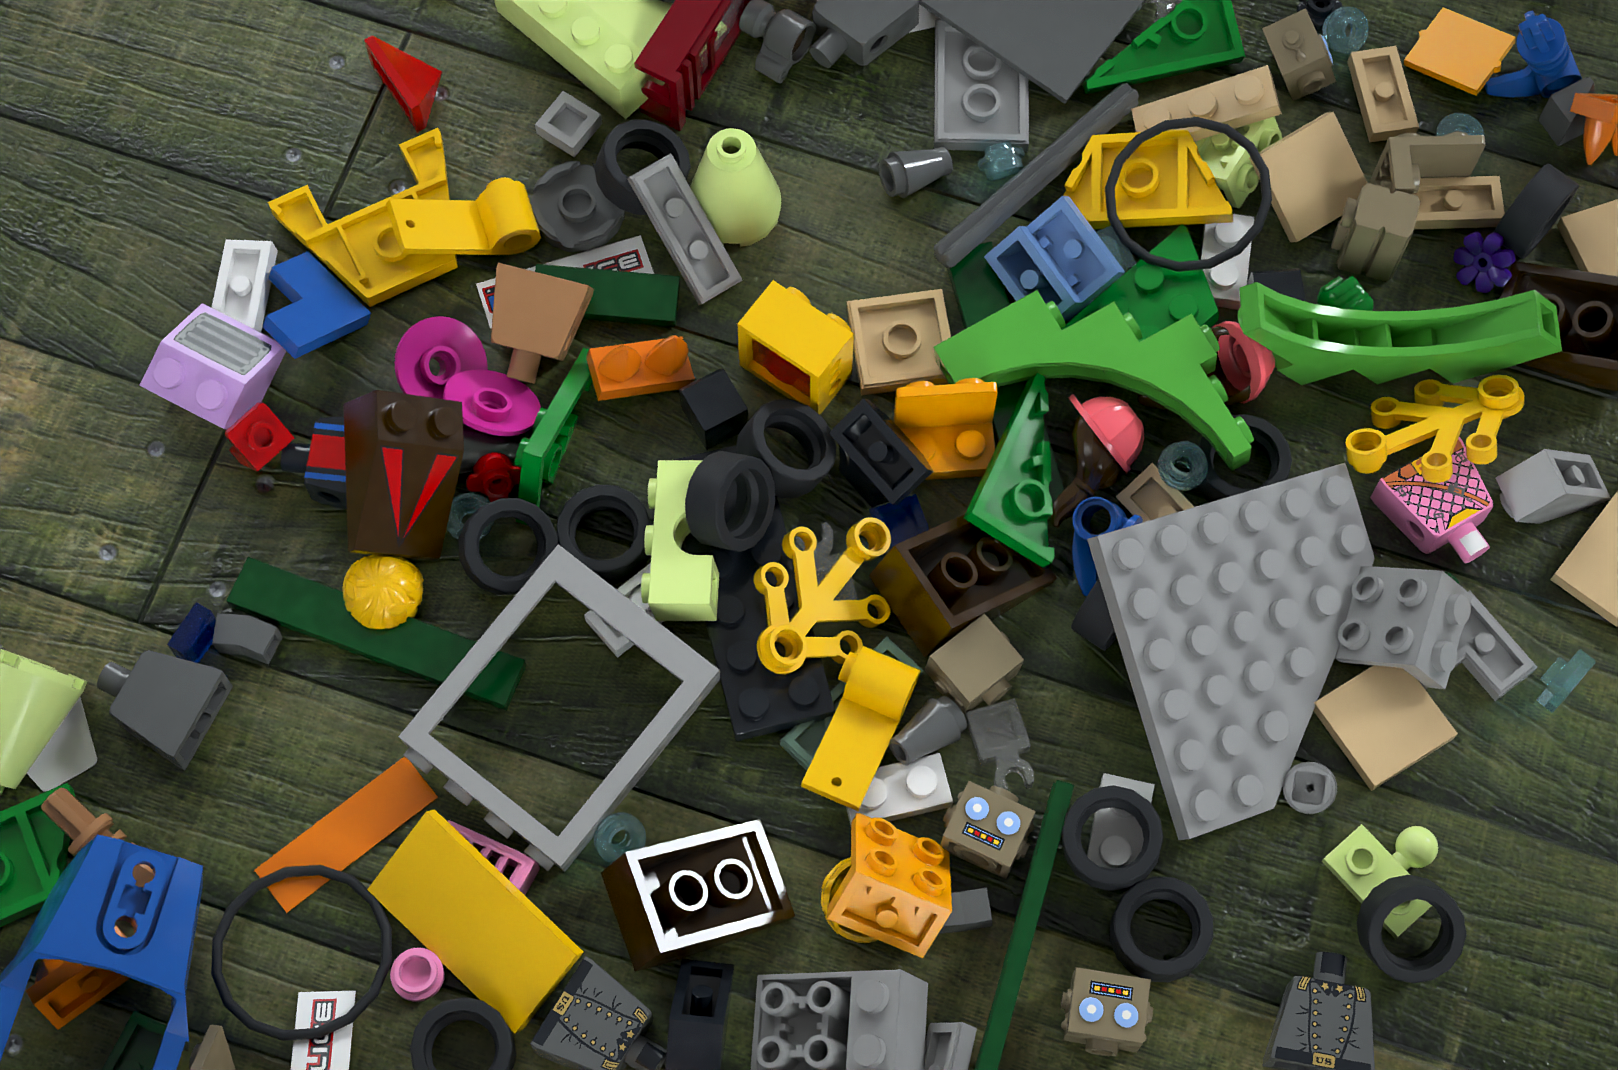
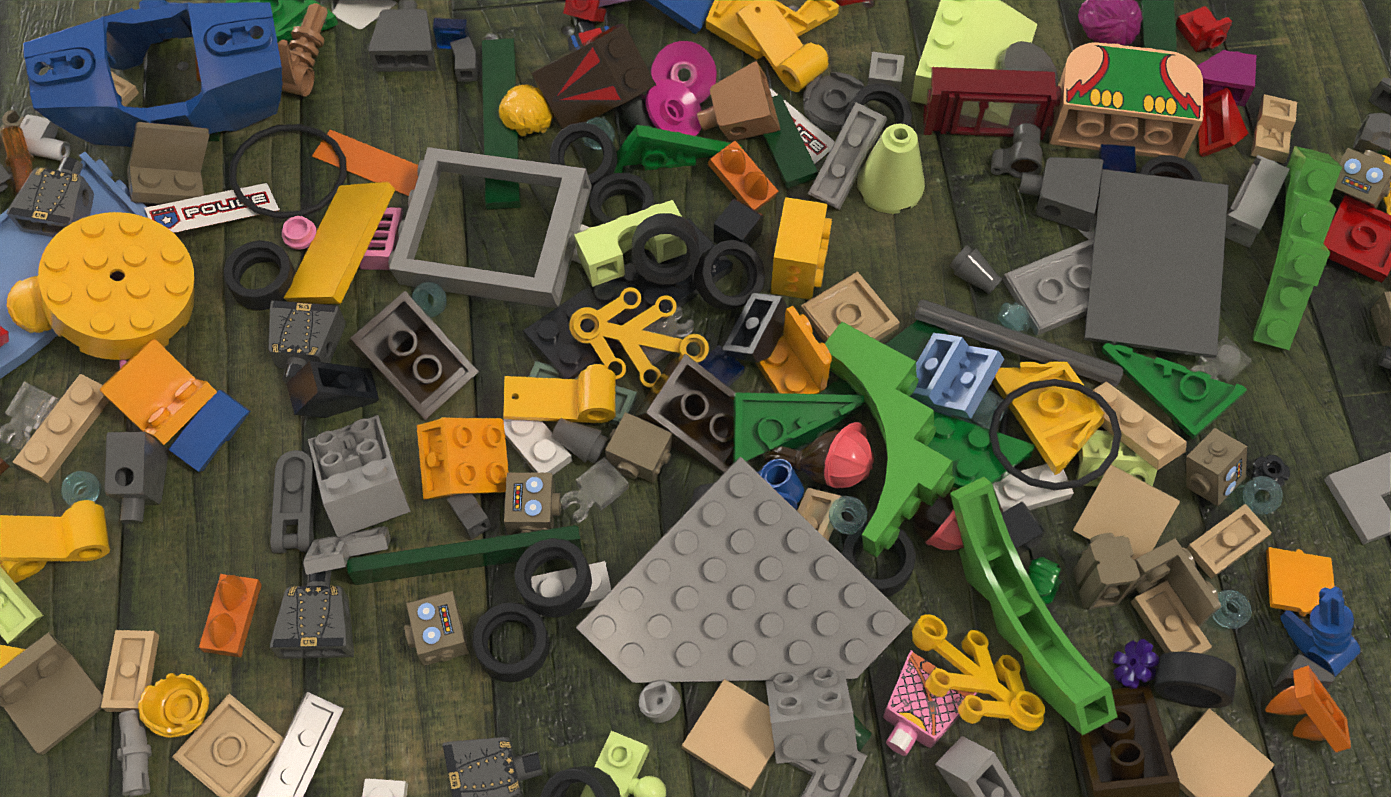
camera: 65 degrees right, 5 degrees down
red plate [466,453,521,502] -> none

